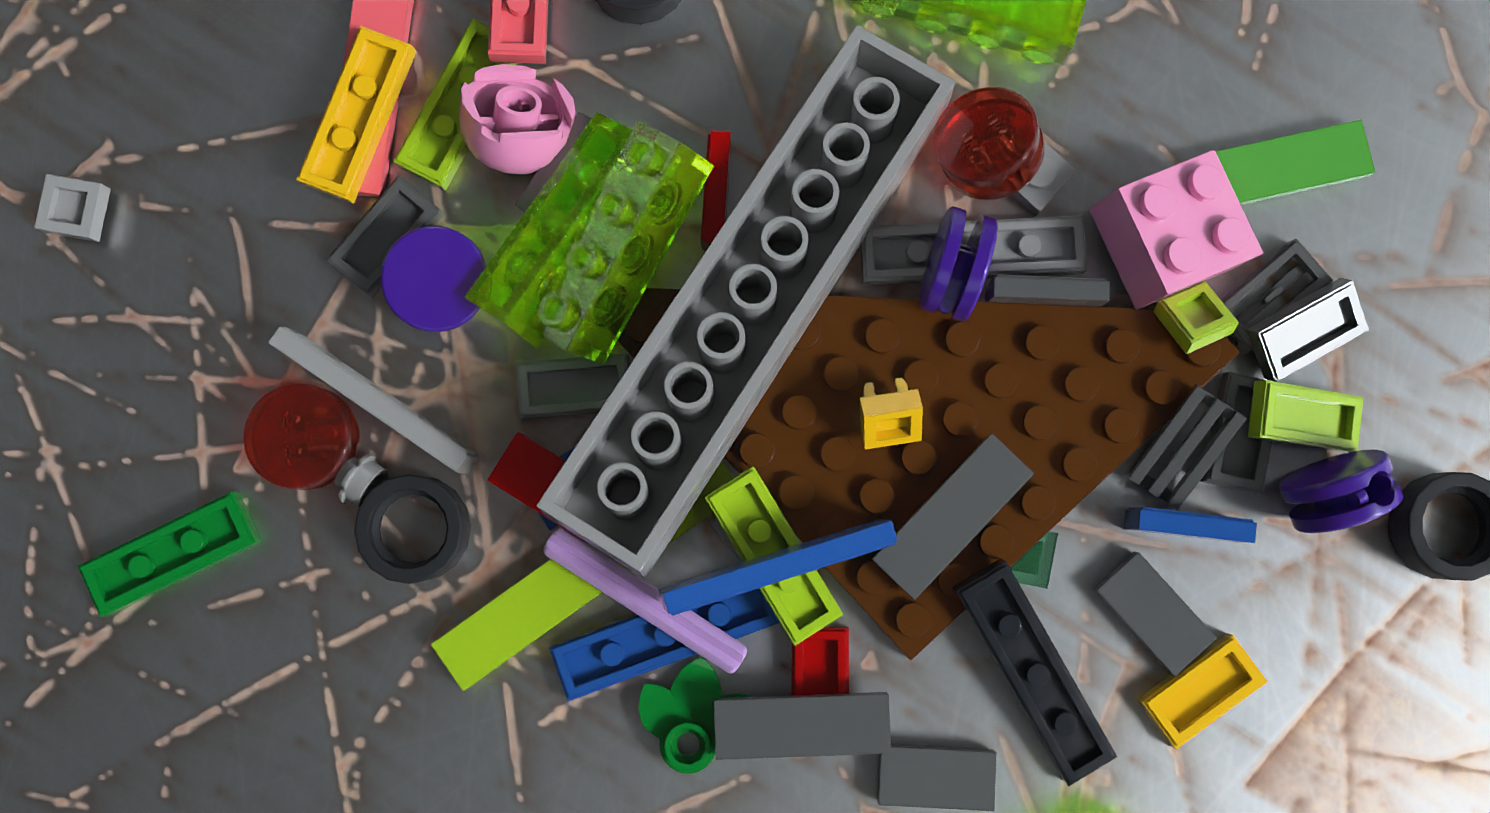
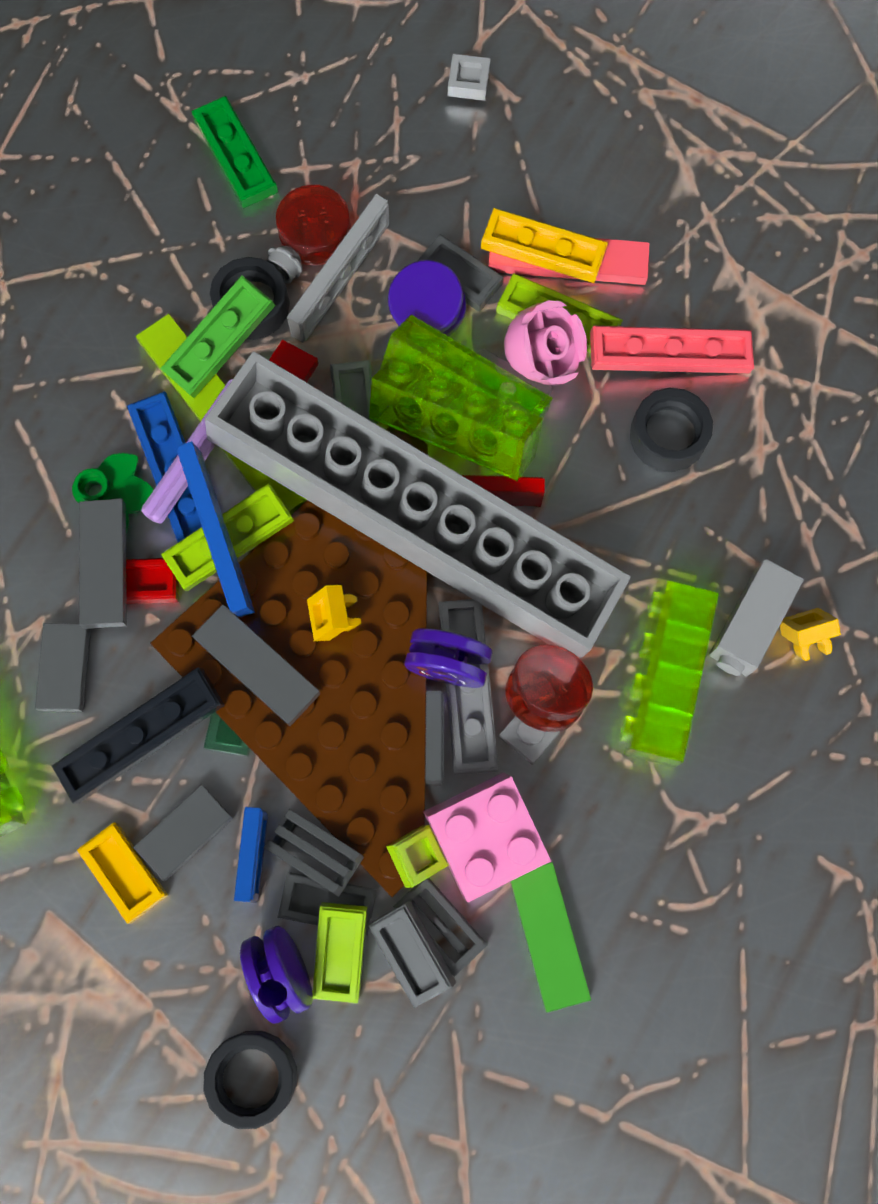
camera: 85 degrees right, 10 degrees down
none -> bright green tile [160,276,275,398]

